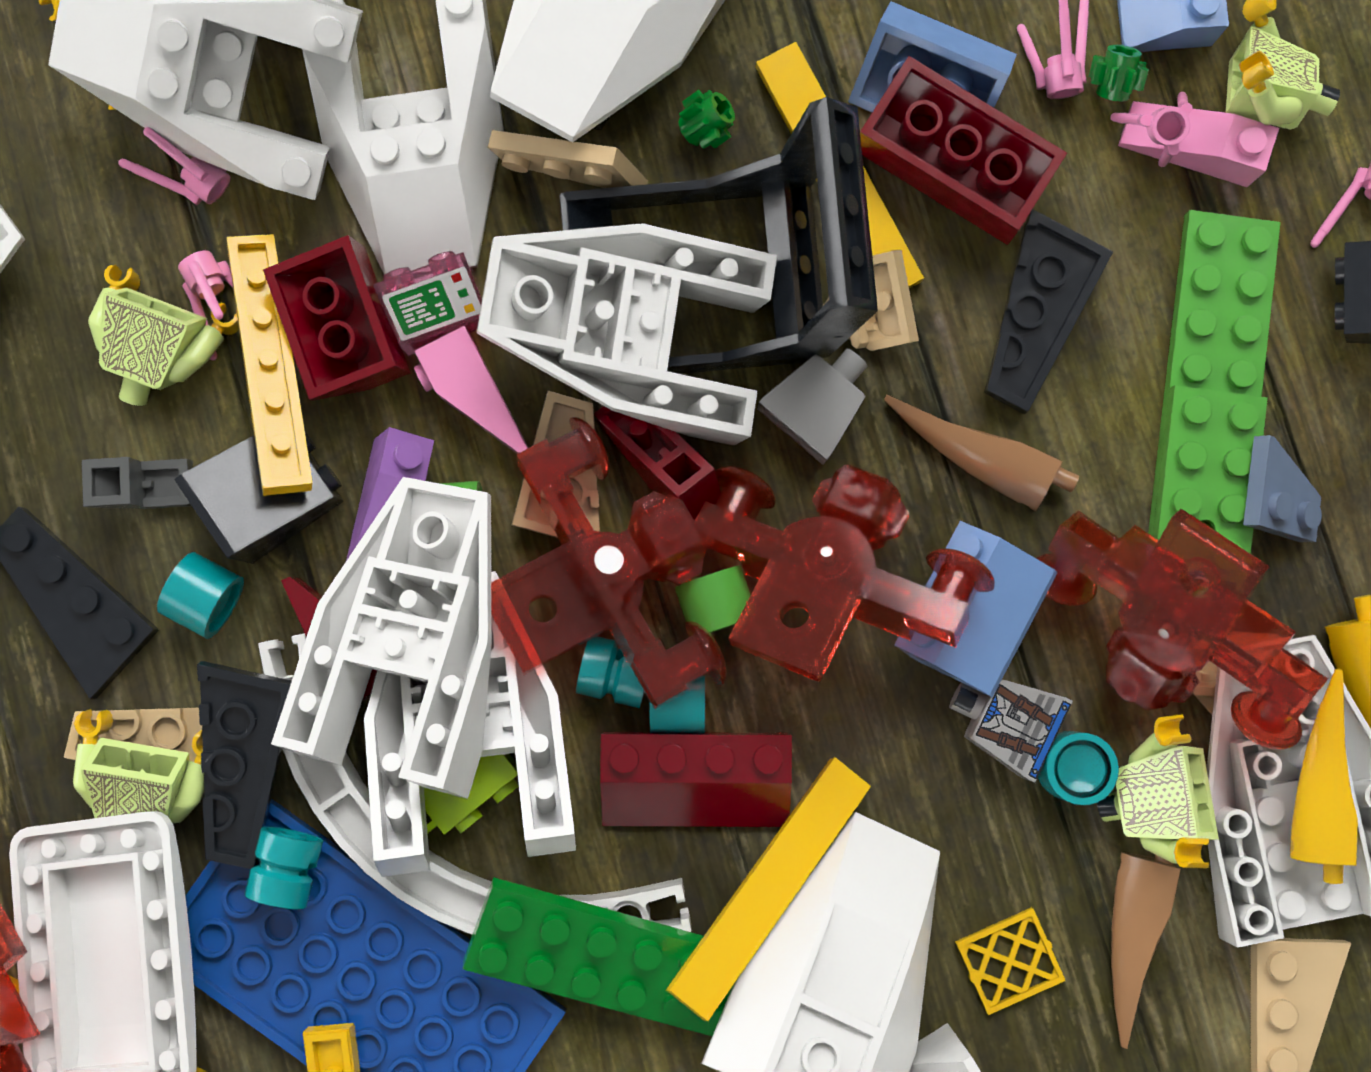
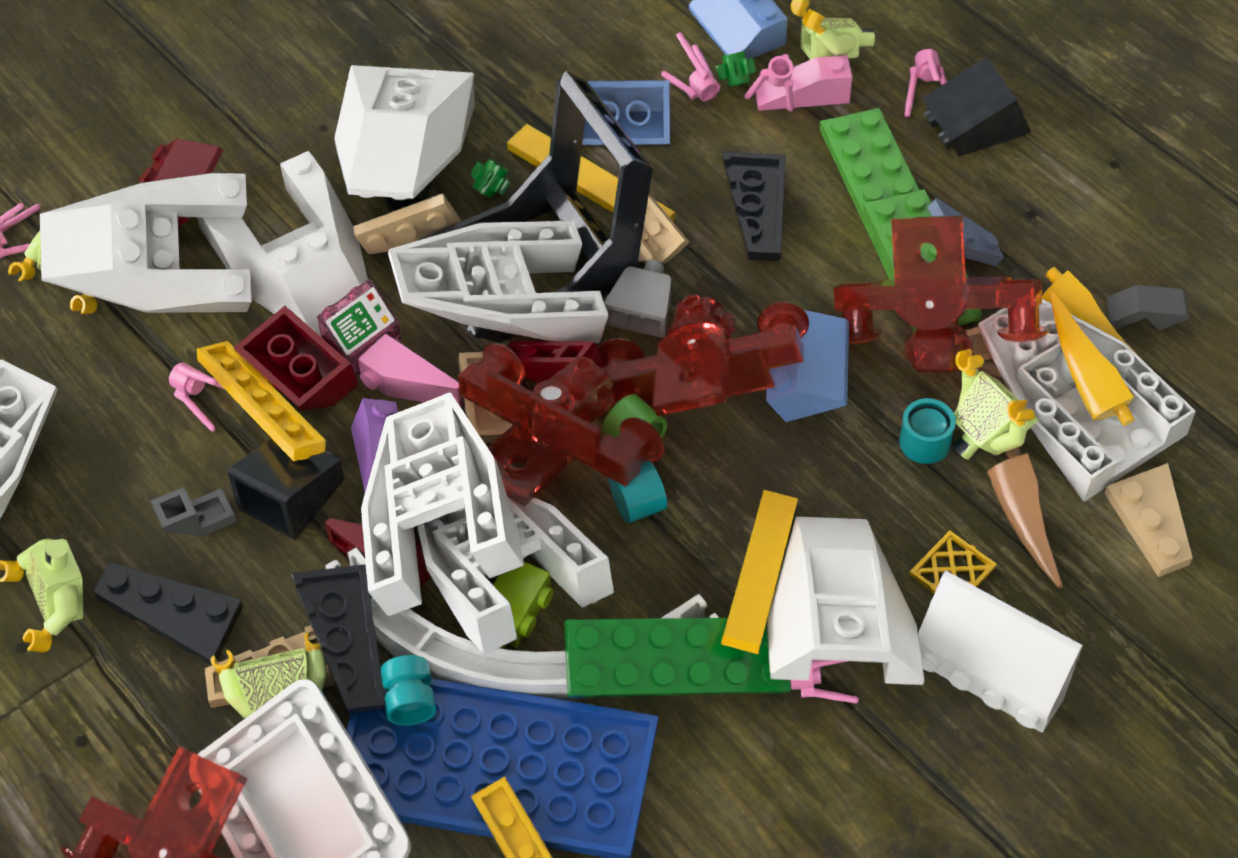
camera: 25 degrees left, 30 degrees down
yellowish green torso [88,265,239,406] -> none
bright pink plant [118,127,231,205] -> none
teal piece [157,552,244,639] -> none
teal wheel [576,635,654,708] -> none
dark red slope [600,732,792,827] -> none
dark red slope [860,56,1067,245] -> none
medium nougat piece [884,394,1079,511] -> none
torso [949,679,1073,783] -> none

